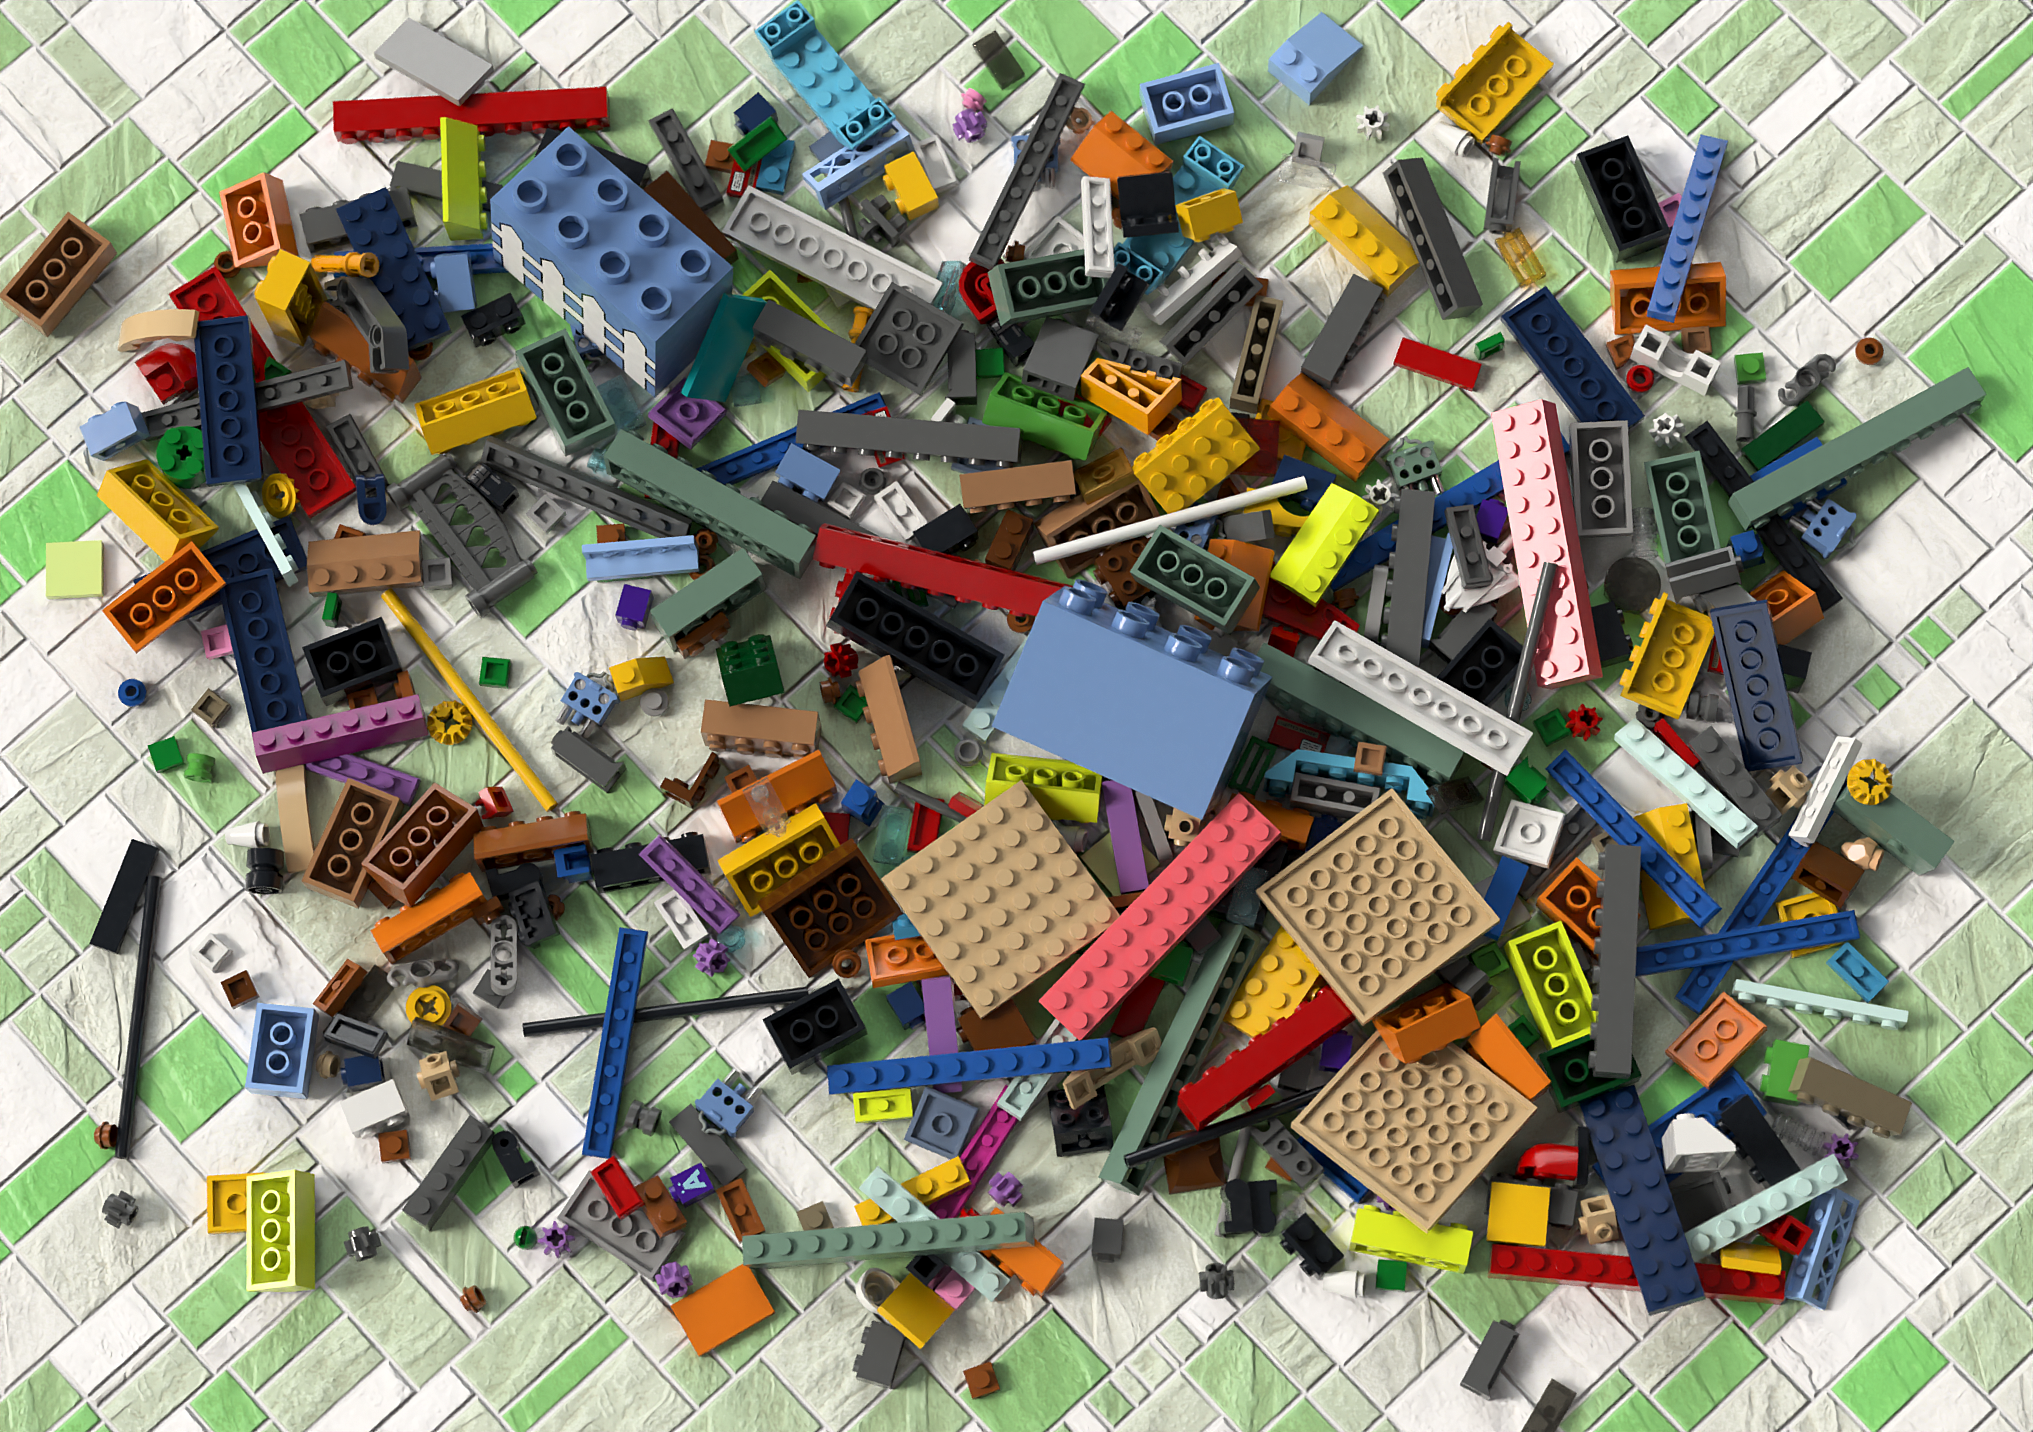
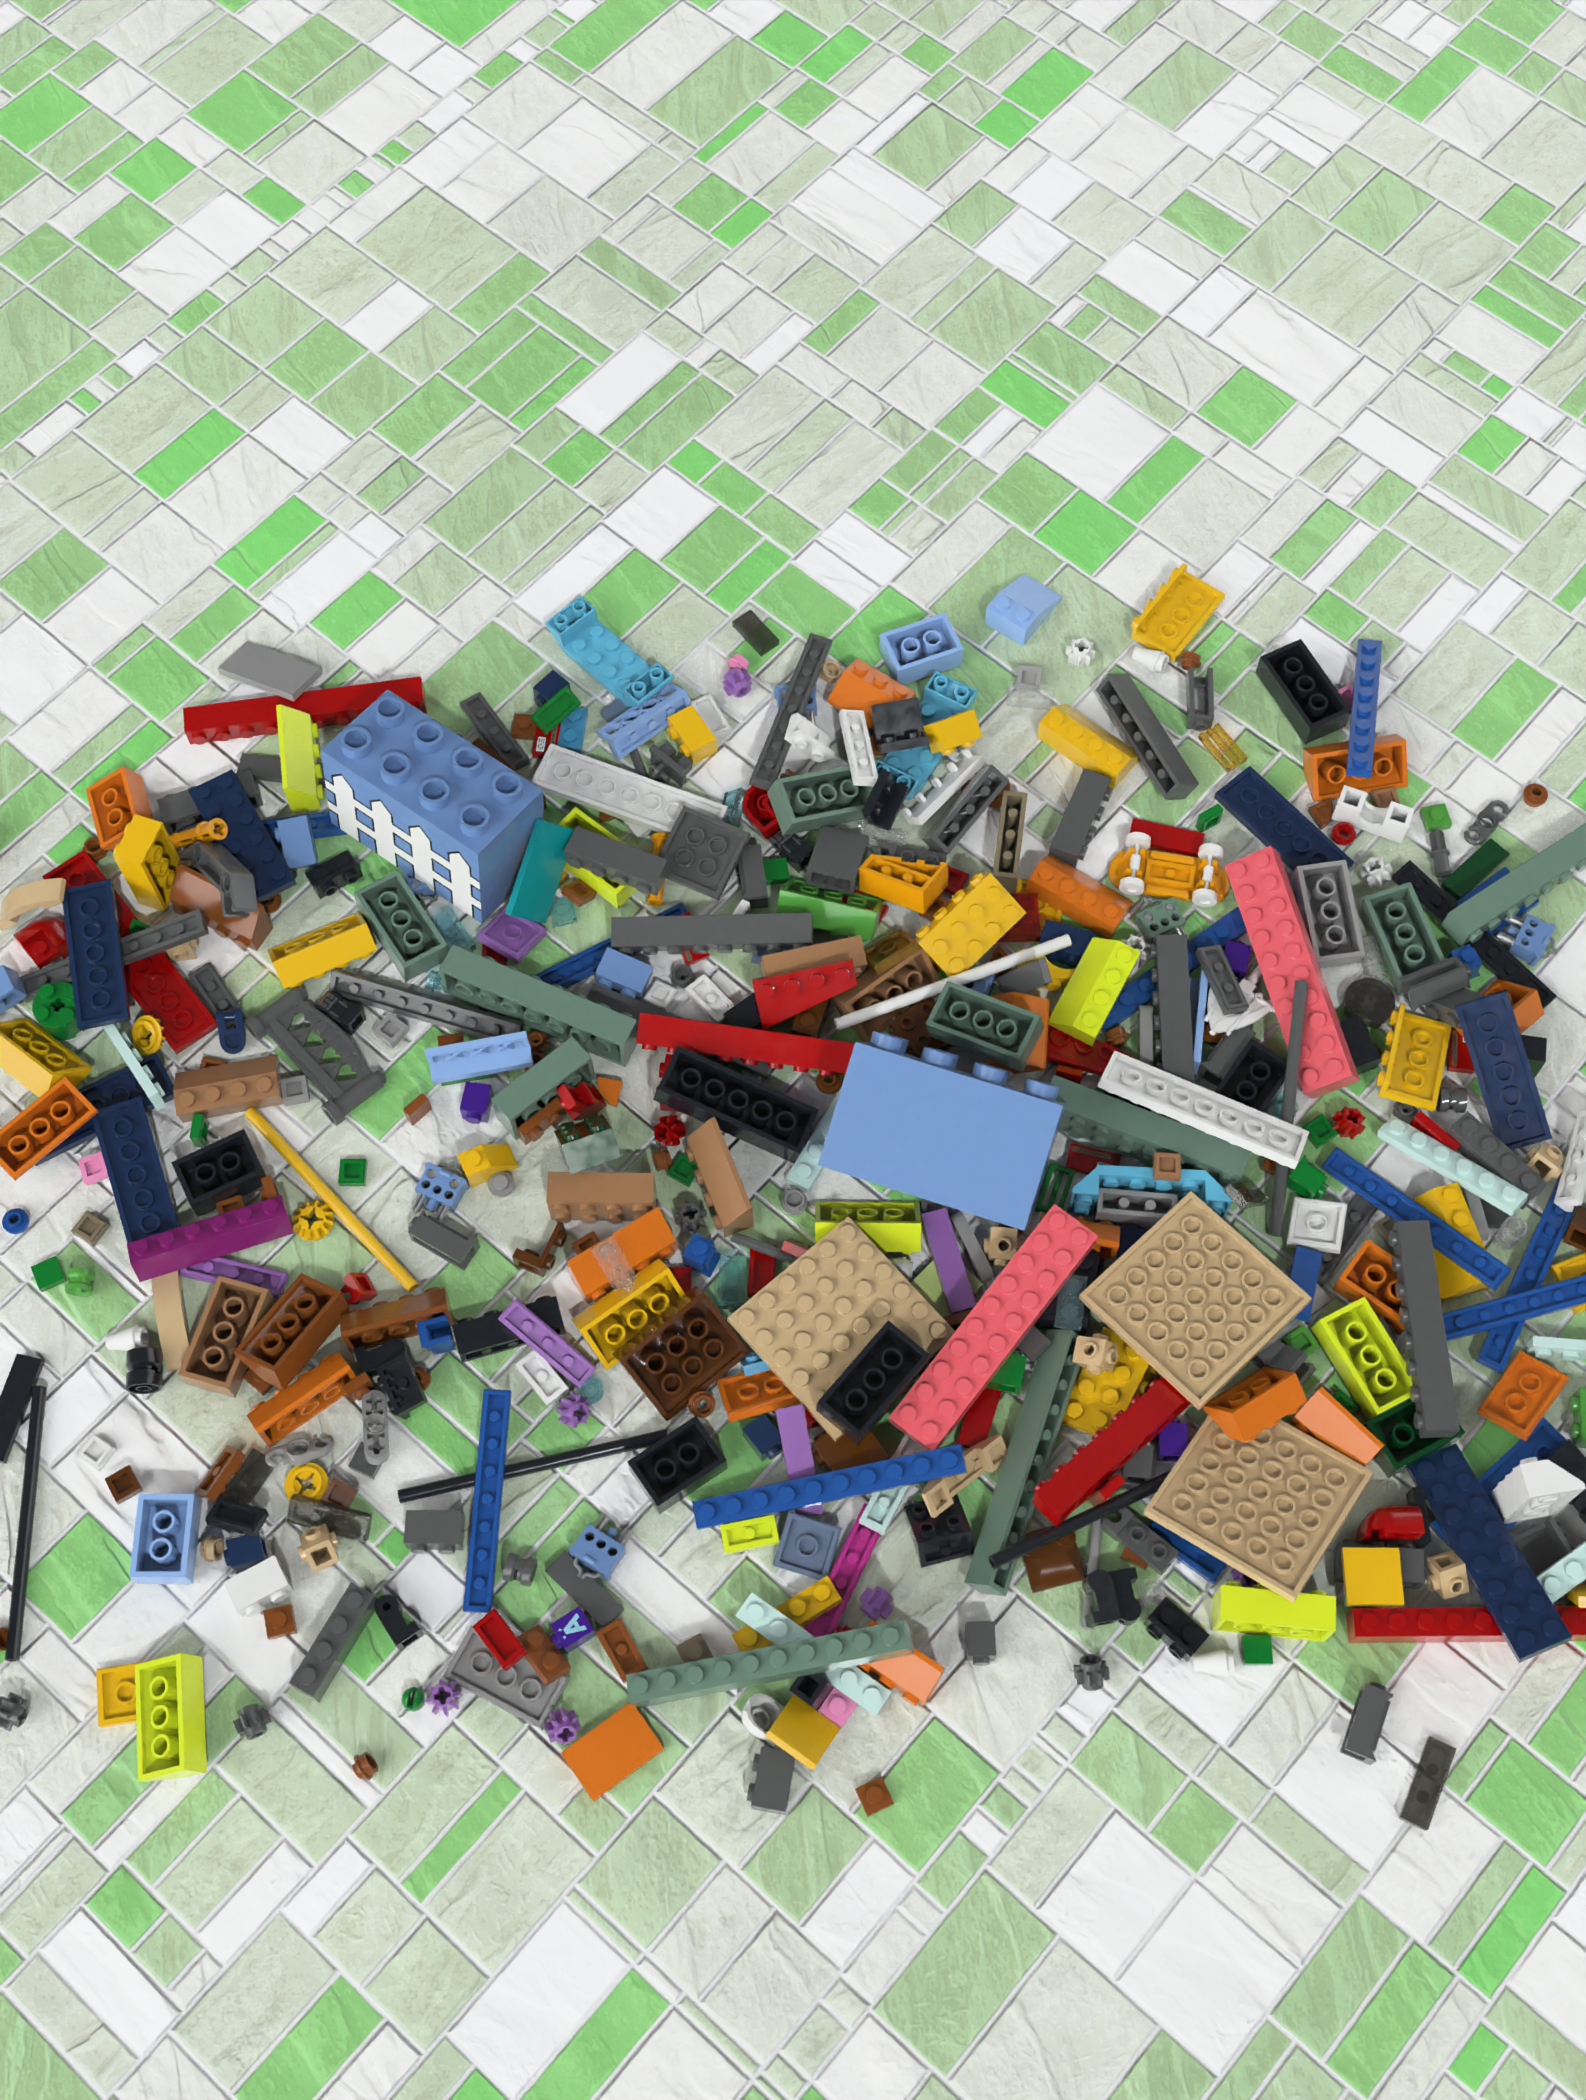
camera: 10 degrees left, 10 degrees down
none -> dark orange tile [403,1093,432,1125]
none -> dark grey brick [403,1510,465,1554]
none -> red brick [556,1082,607,1121]
none -> orange tile [597,1077,623,1107]
none -> dark grey gear [675,1200,707,1233]
none -> red wing [752,958,858,1030]
none -> white bracket [784,713,835,763]
none -> black brick [816,1320,931,1446]
none -> tan brick [1072,1333,1118,1375]
none -> light orange piece [1108,832,1230,907]
none -> clear piece [1492,1216,1527,1251]

